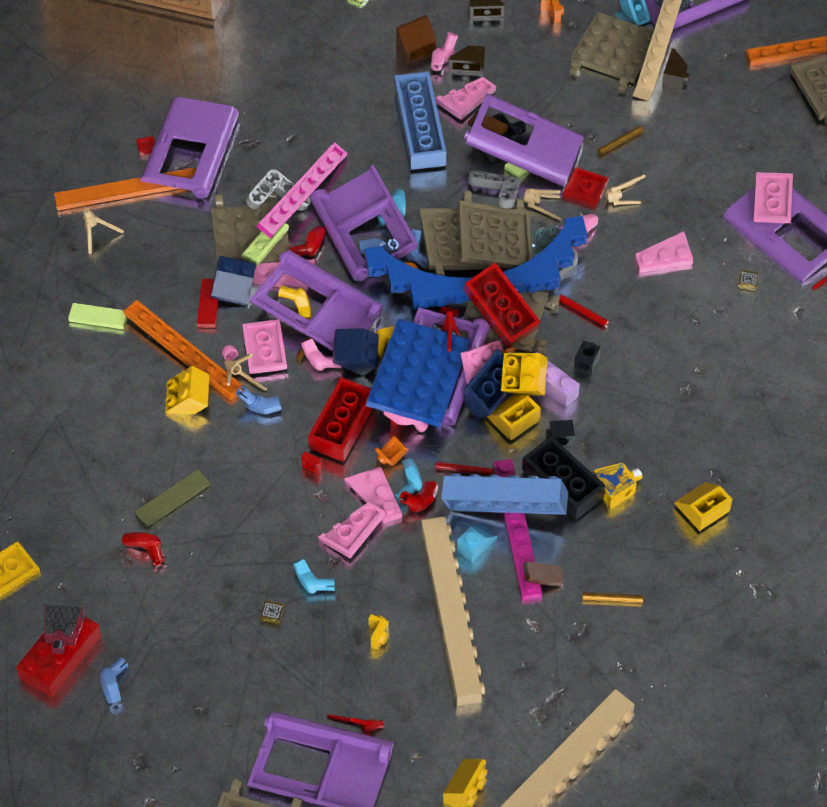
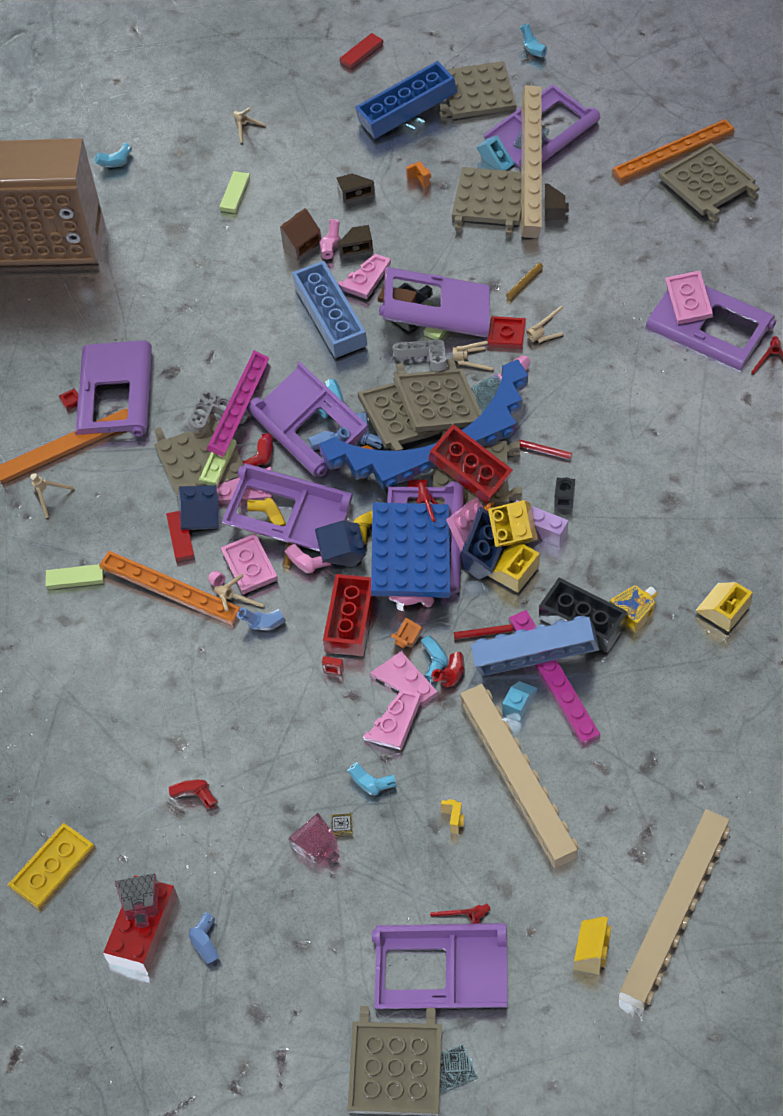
camera: 10 degrees left, 0 degrees up
olive tile [134,469,210,528] -> none
yellow slope [165,366,209,414] -> none
reddish brown tile [523,562,564,587] -> none
black brick [546,420,575,447] -> none
pearl gold bar [582,592,643,603] -> none
bright pink wing [635,231,693,273] -> none
tile [738,270,759,291] -> none
none -> clear pink torso [288,813,340,865]

